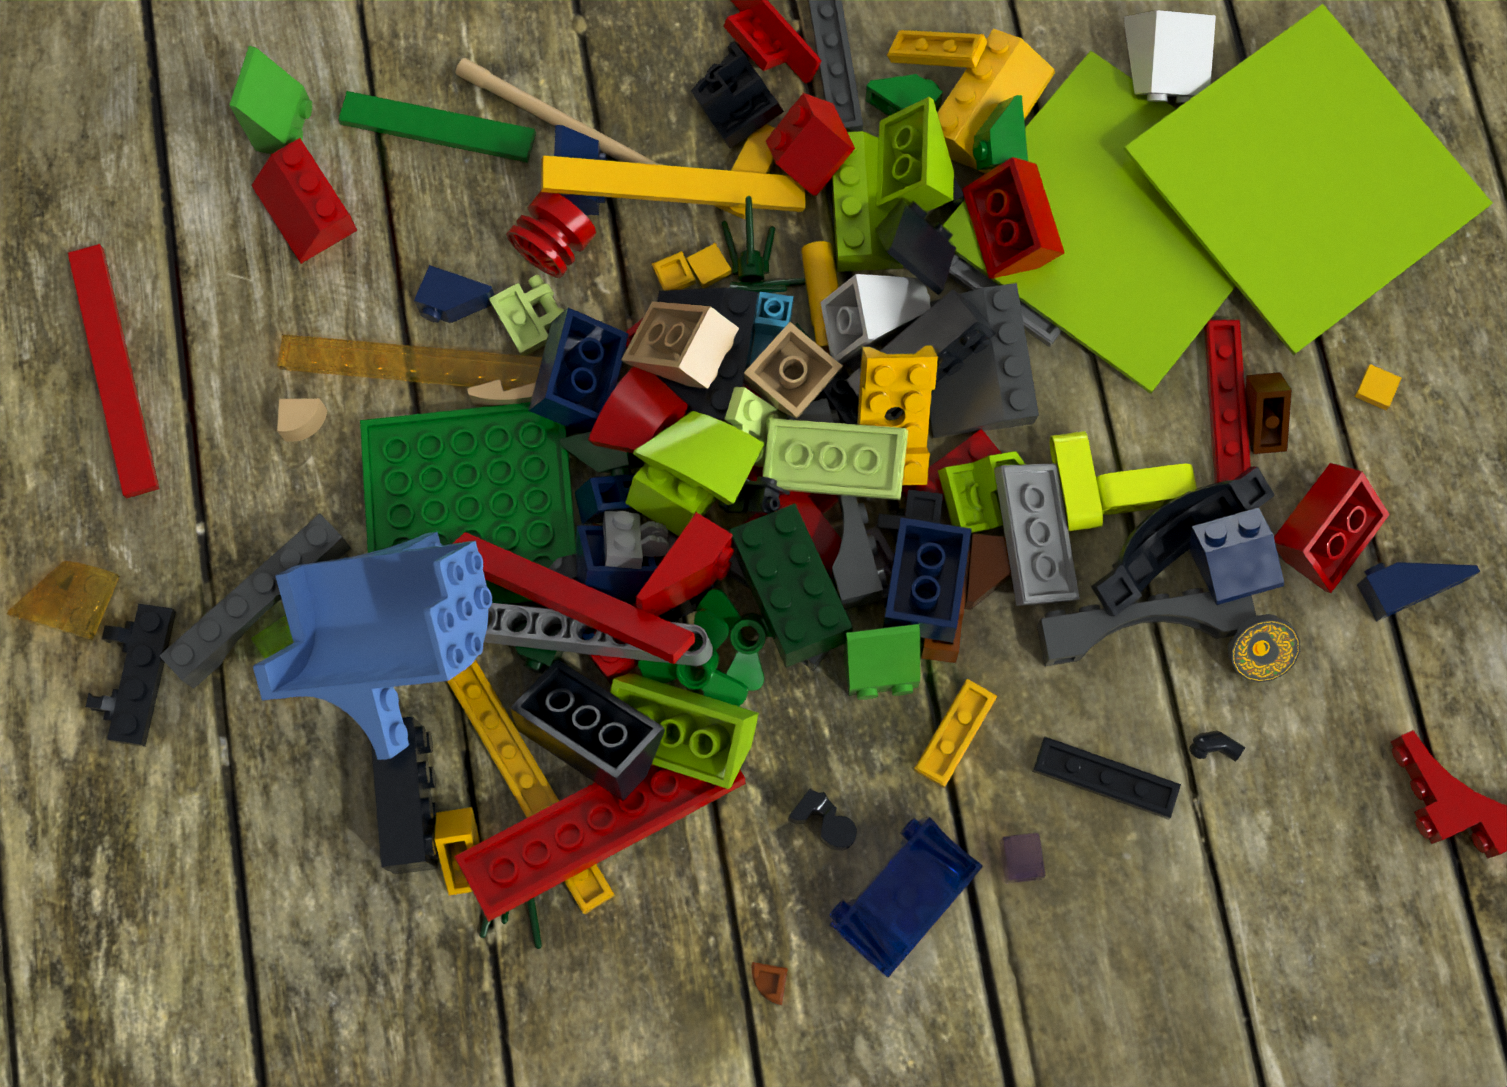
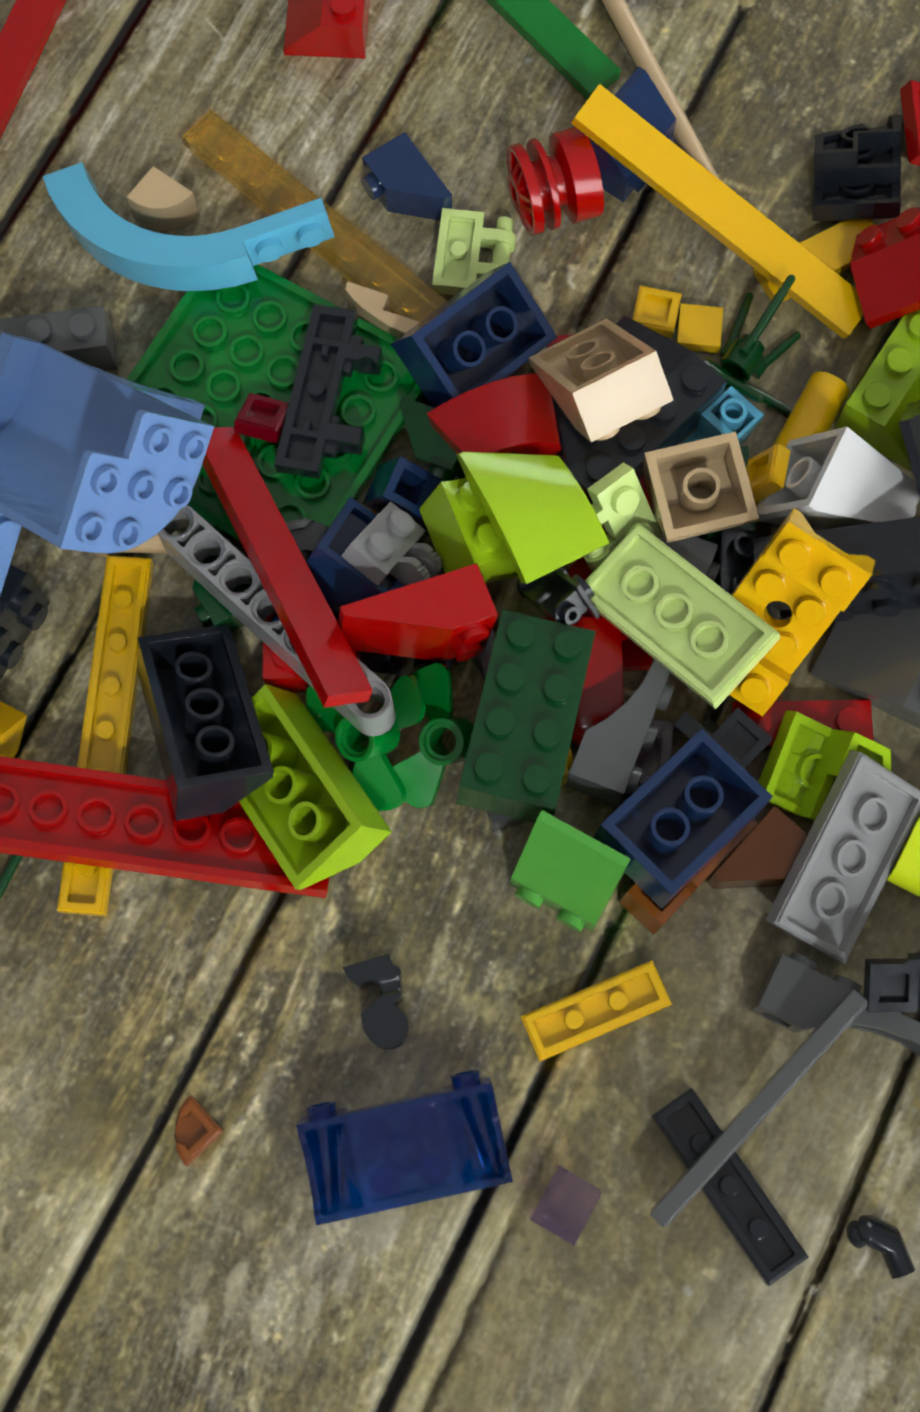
camera: 35 degrees right, 0 degrees up
none -> medium azure arch [42,162,335,291]
none -> dark red tile [234,393,289,444]
none -> black hinge [274,304,384,479]
none -> dark grey tile [650,989,868,1227]
none -> yellow tile [746,443,791,503]

